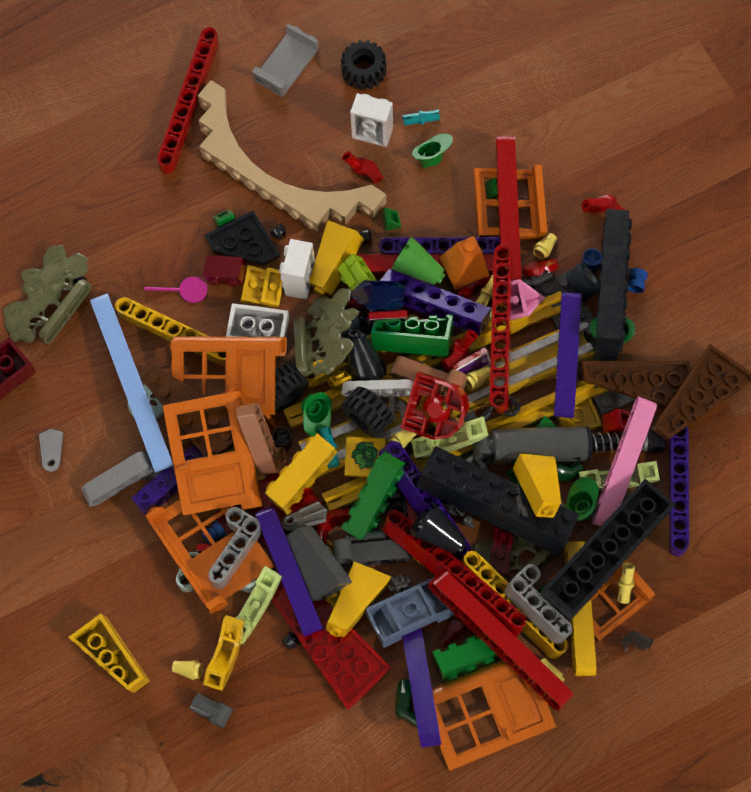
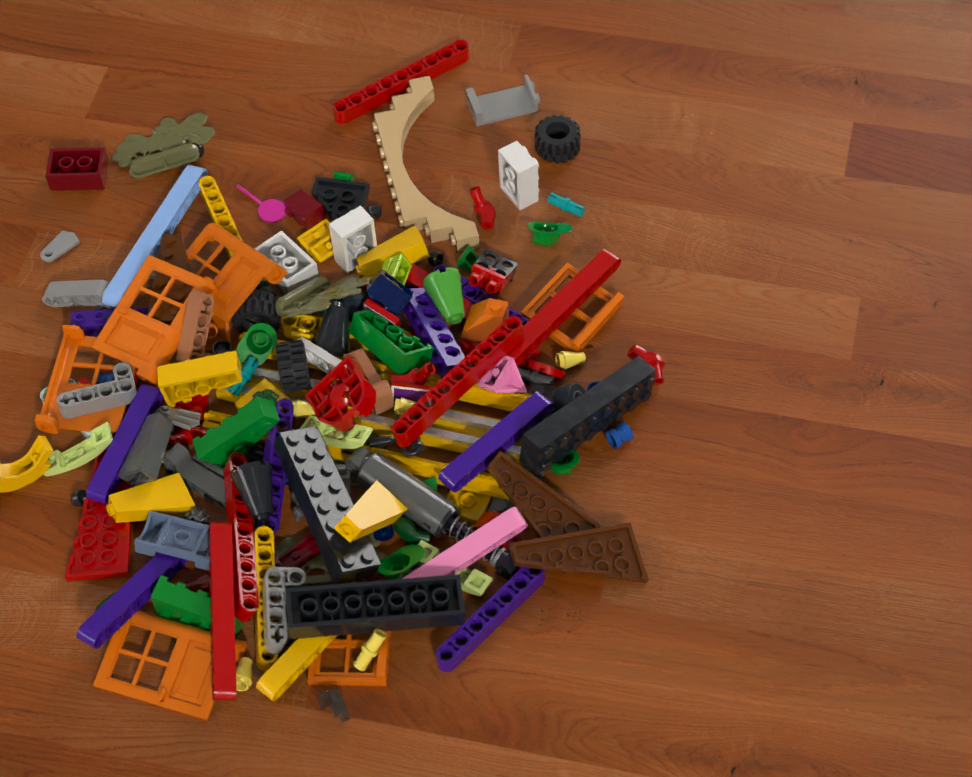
camera: 40 degrees right, 15 degrees down
none -> hips [468,249,519,295]

